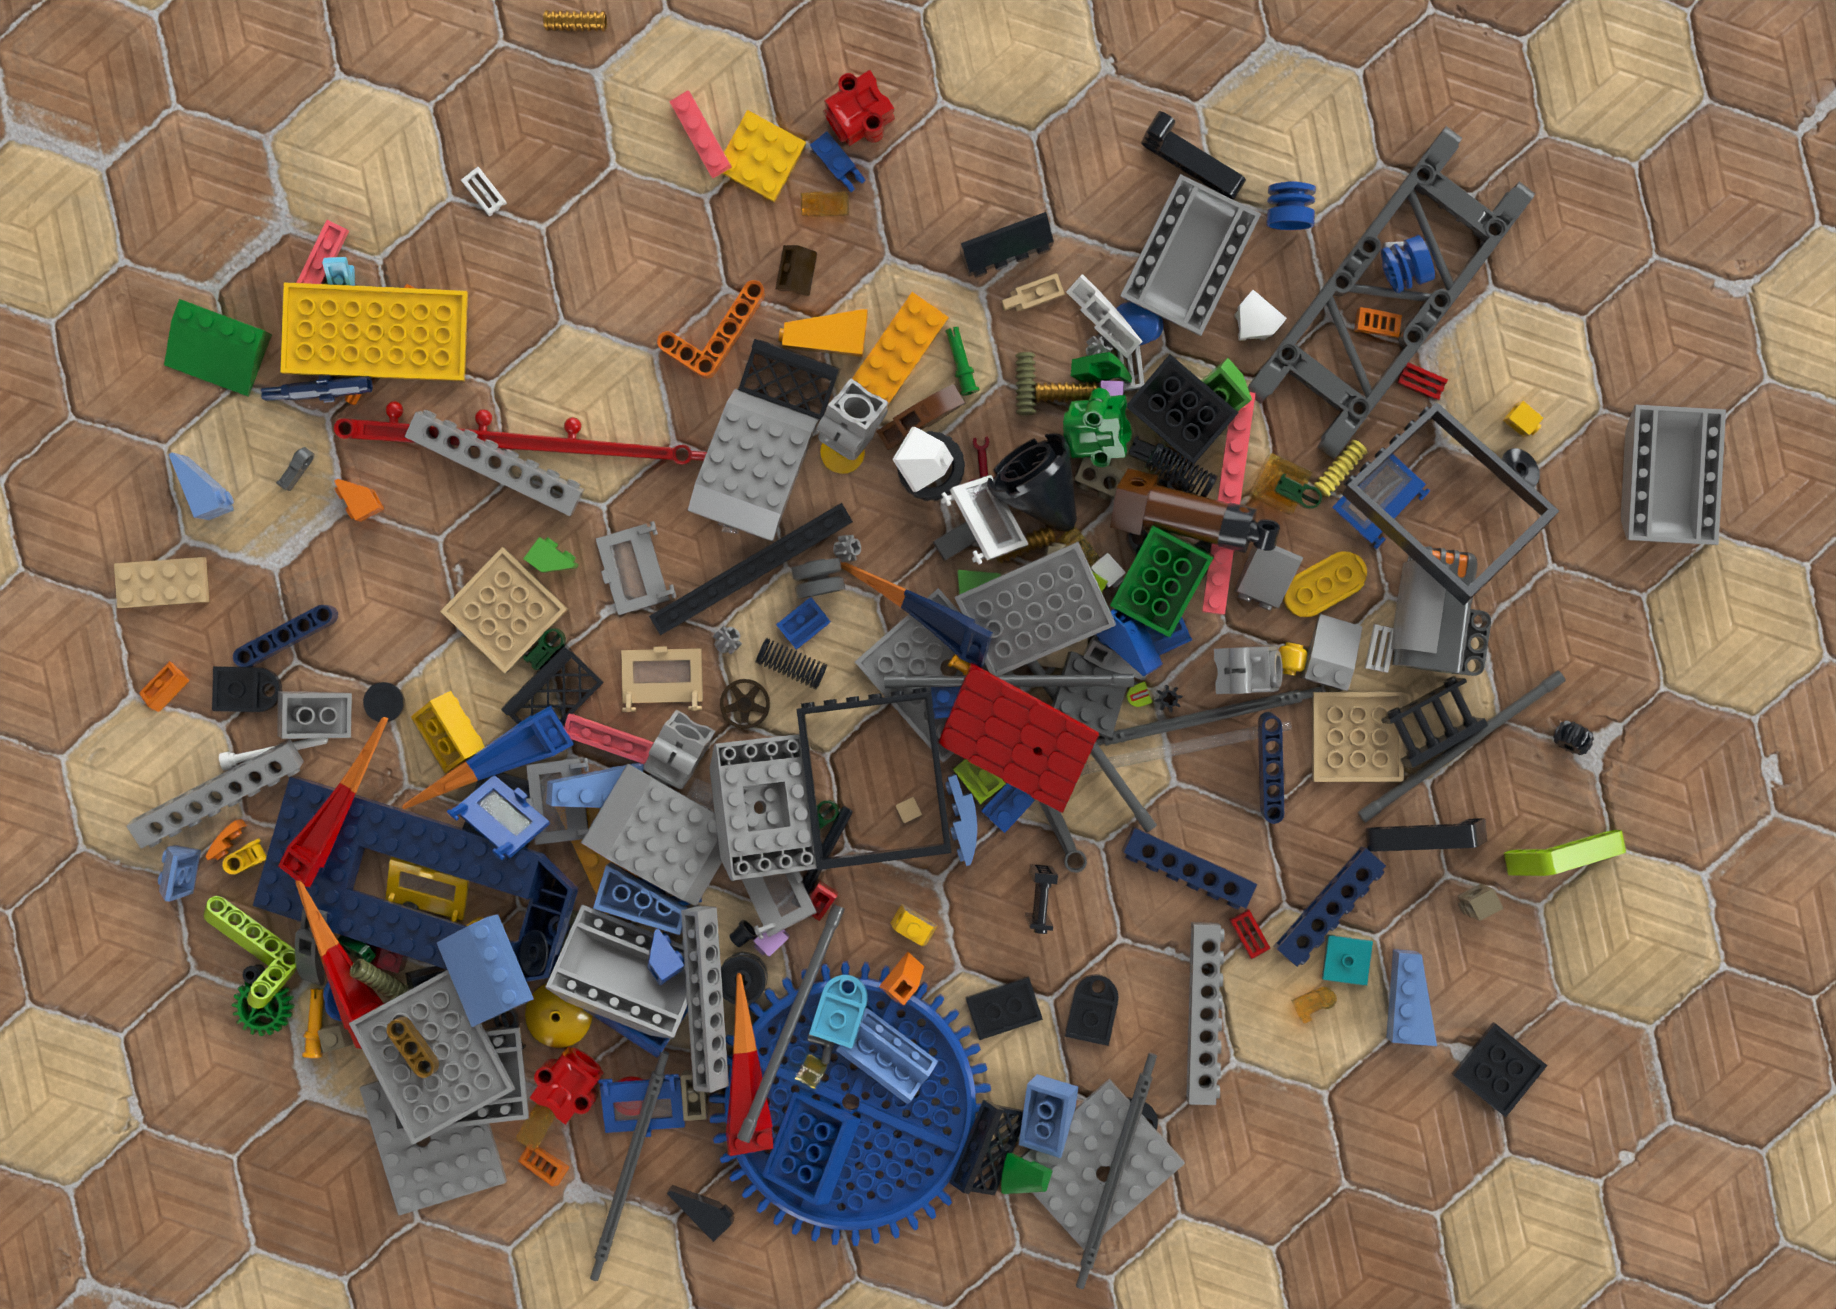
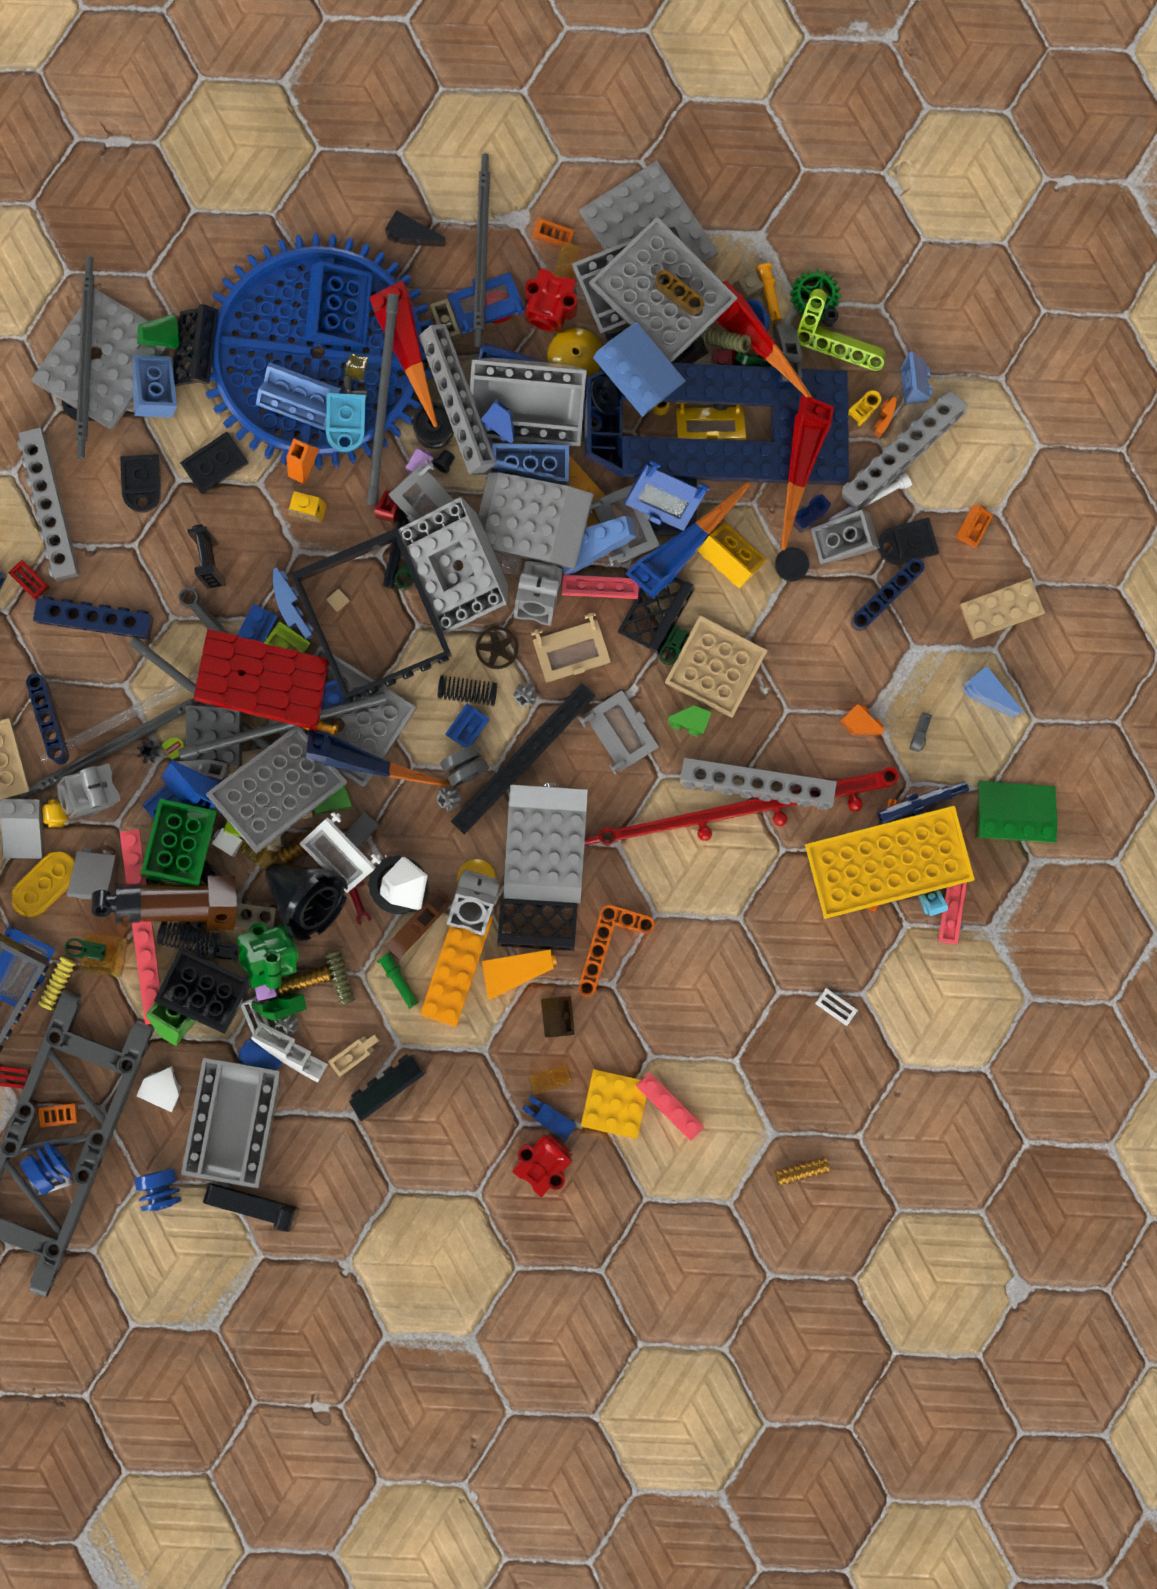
camera: 160 degrees right, 5 degrees down
none -> clear blue brick [793,494,831,533]

